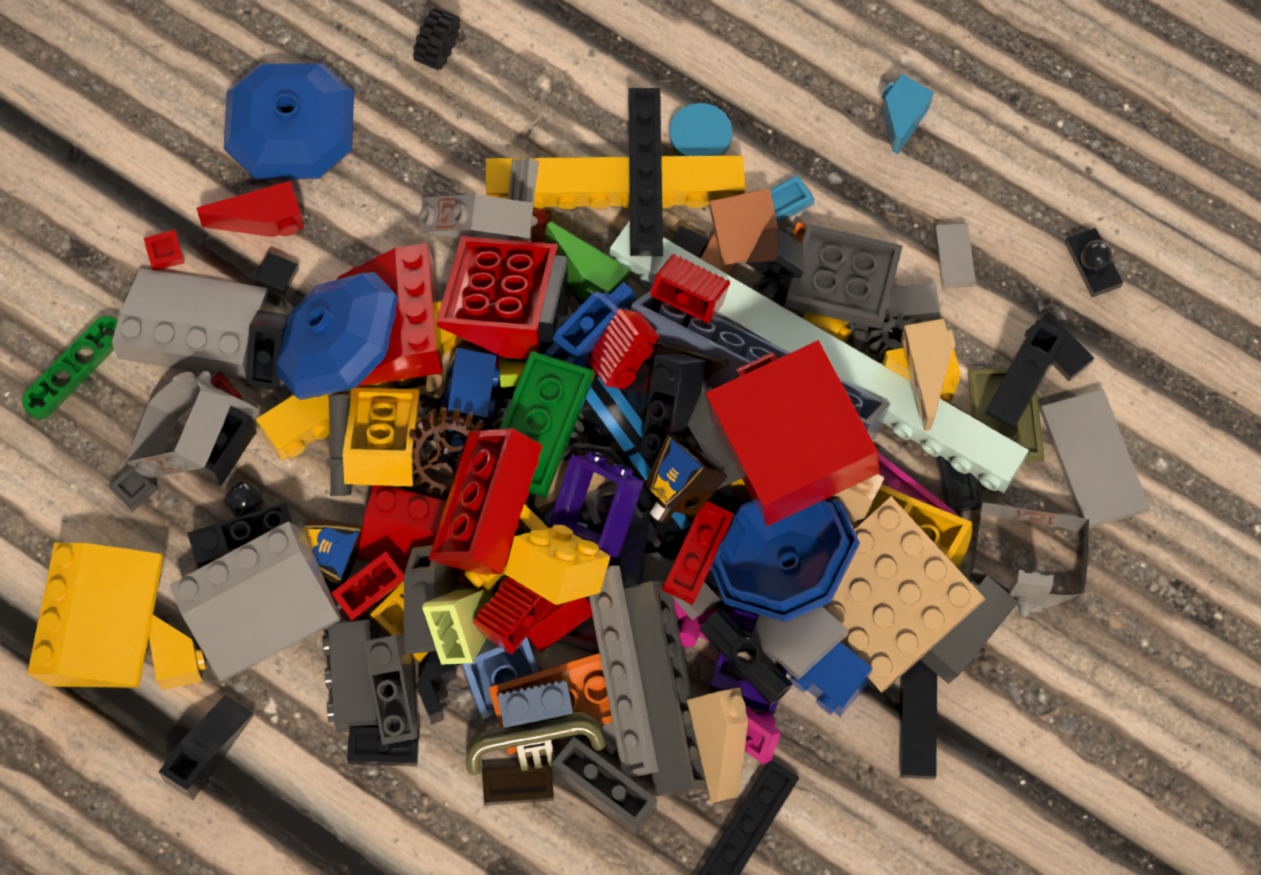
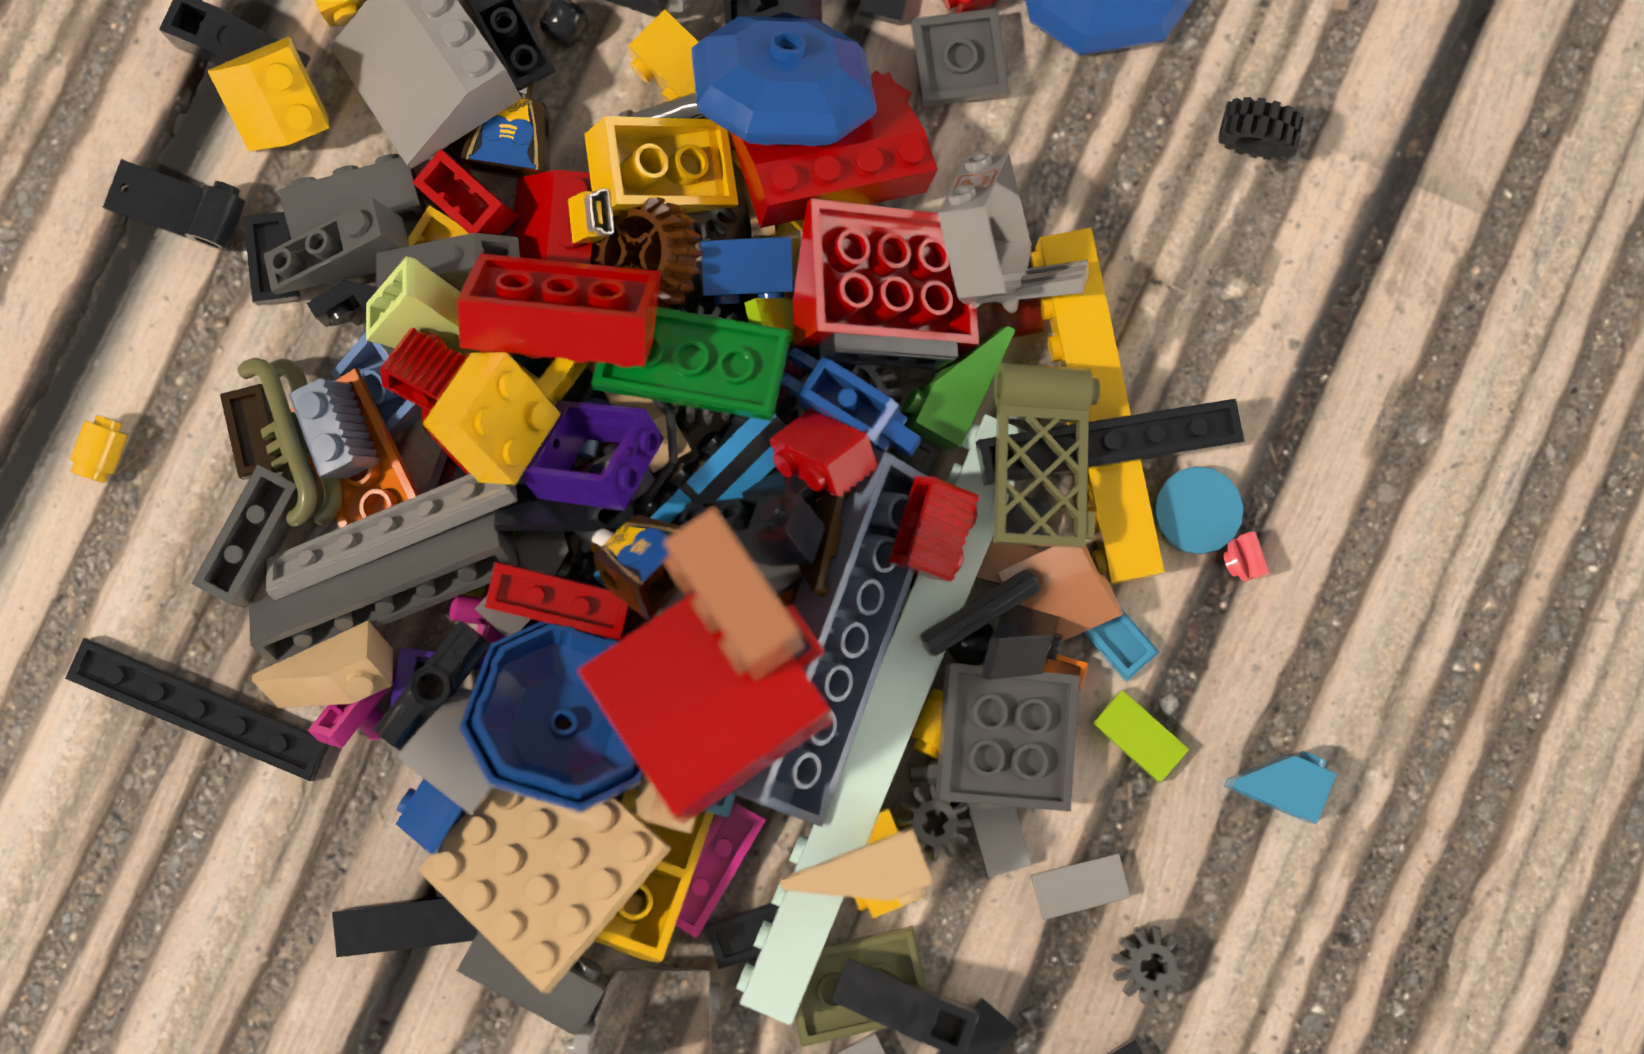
camera: 80 degrees right, 15 degrees up
none -> black door [103,159,246,251]
none -> yellow slope [208,36,329,152]
none -> piece [568,189,614,244]
none -> nougat brick [663,507,804,681]
none -> dark grey plate [911,8,1009,107]
none -> black axle [920,570,1041,656]
none -> olive piece [993,363,1100,548]
none -> lime tile [1091,690,1190,783]
none -> dark grey gear [1111,925,1190,1004]
none -> coral plate [1224,531,1270,582]

